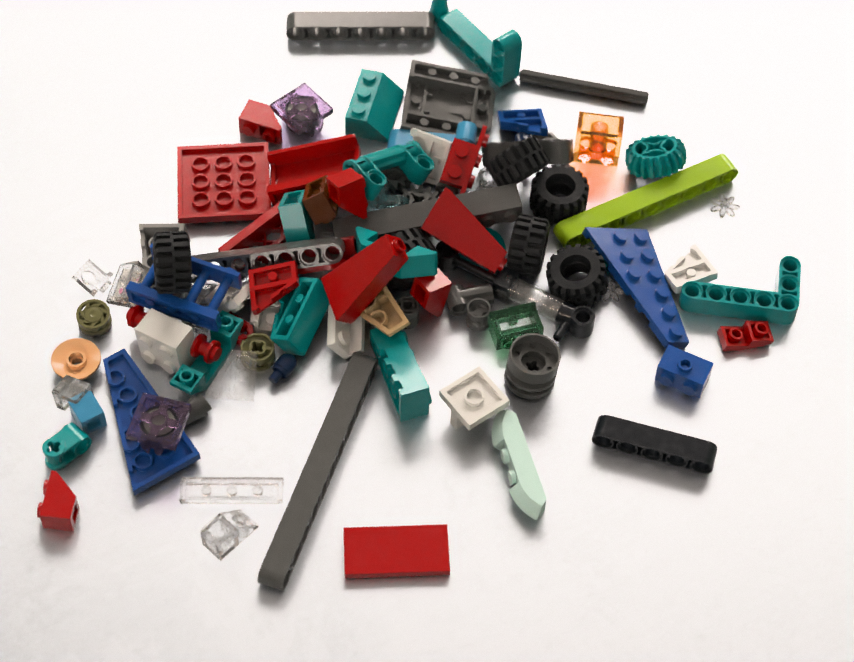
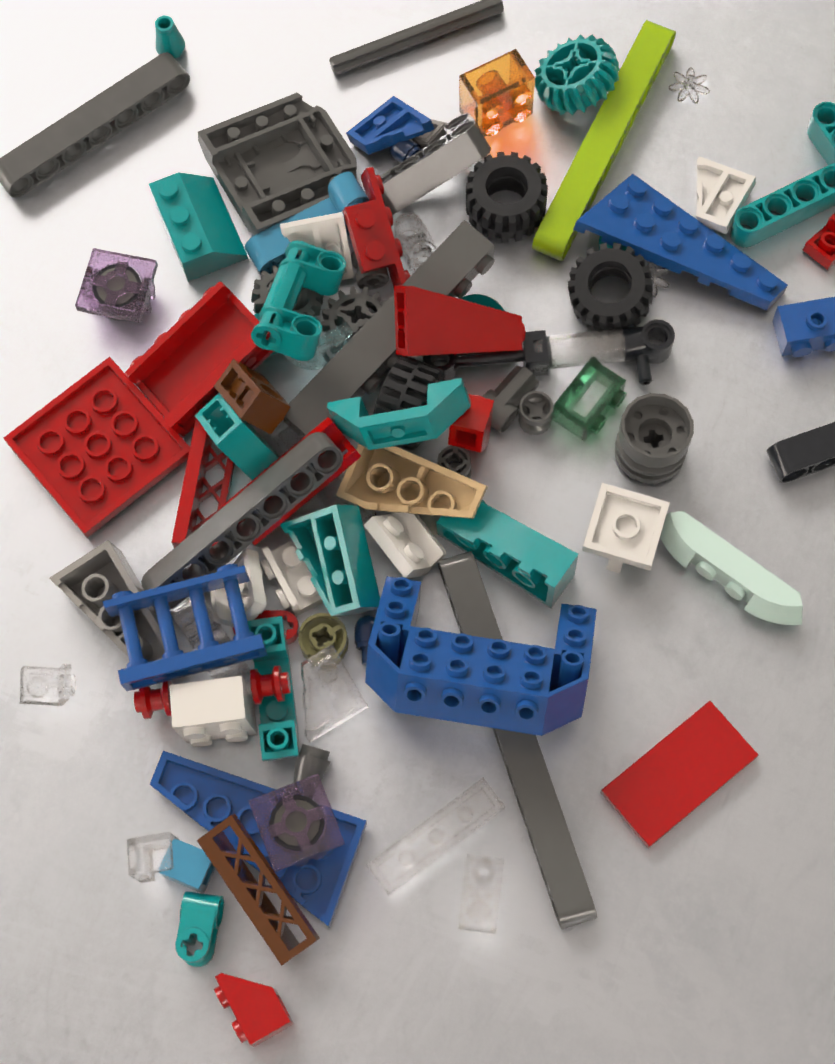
camera: 30 degrees left, 15 degrees up
light nougat dish [51,338,101,381] -> none
olive wheel [76,299,112,337] -> none
clear slope [106,260,144,308] -> none
black tyre [153,231,192,294] -> none
slope [238,99,283,145] -> none
red wing [248,260,299,315] -> none
red slope [321,234,408,324] -> none
red slope [326,168,368,219] -> none
teal beam [437,8,522,87] -> none
black tyre [486,136,550,186] -> none
black tyre [507,213,550,277] -> none
none -> reddish brown fence [197,813,320,966]
none -> blue wedge [365,576,597,736]

